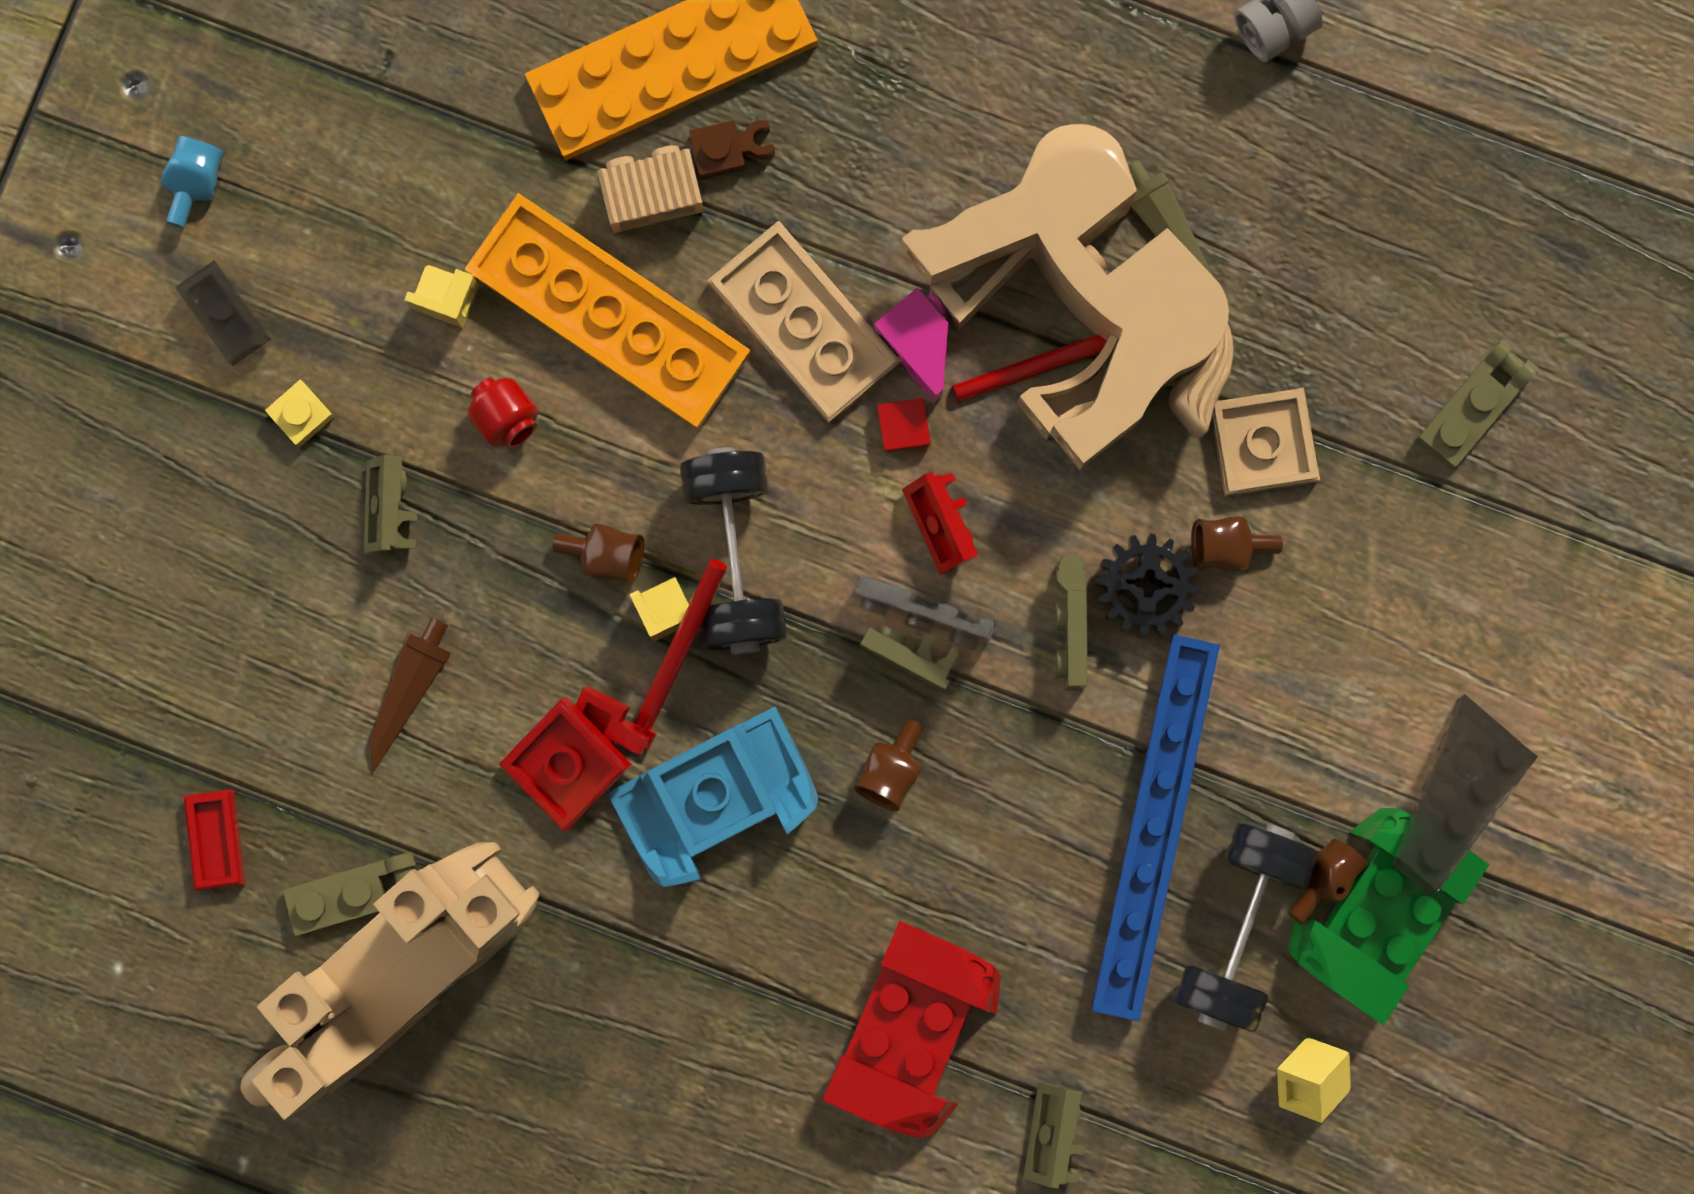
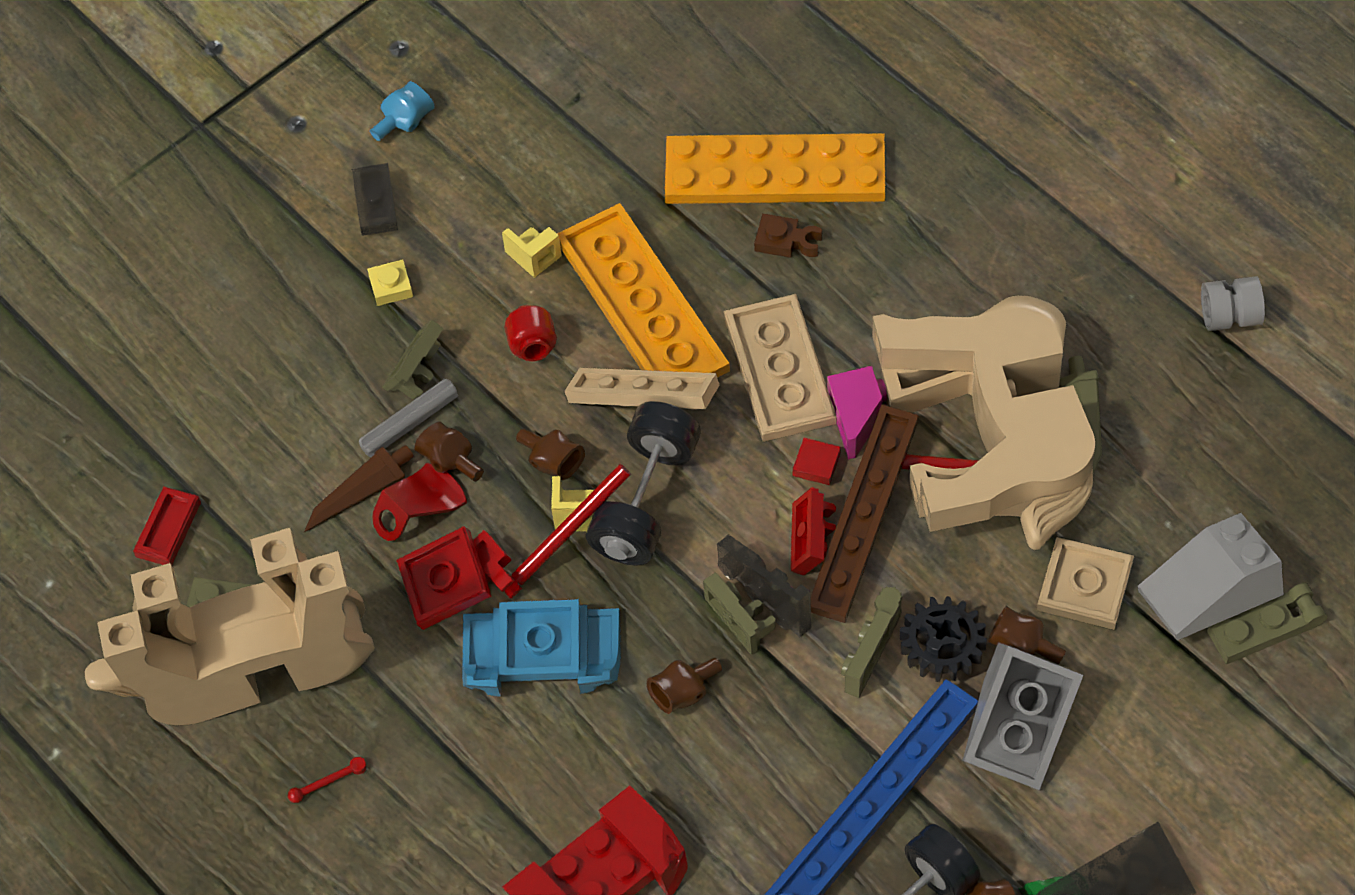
camera: 30 degrees right, 25 degrees down
tan brick [597,145,704,234] -> none
none -> red hinge [287,757,367,803]
none -> light grey axle [359,379,458,457]
none -> red piece [372,463,467,541]
none -> reddish brown piece [414,422,484,482]
none -> tan plate [565,368,720,410]
none -> reddish brown plate [807,405,919,623]
none -> light grey slope [963,643,1083,790]
none -> light grey slope [1138,513,1284,640]

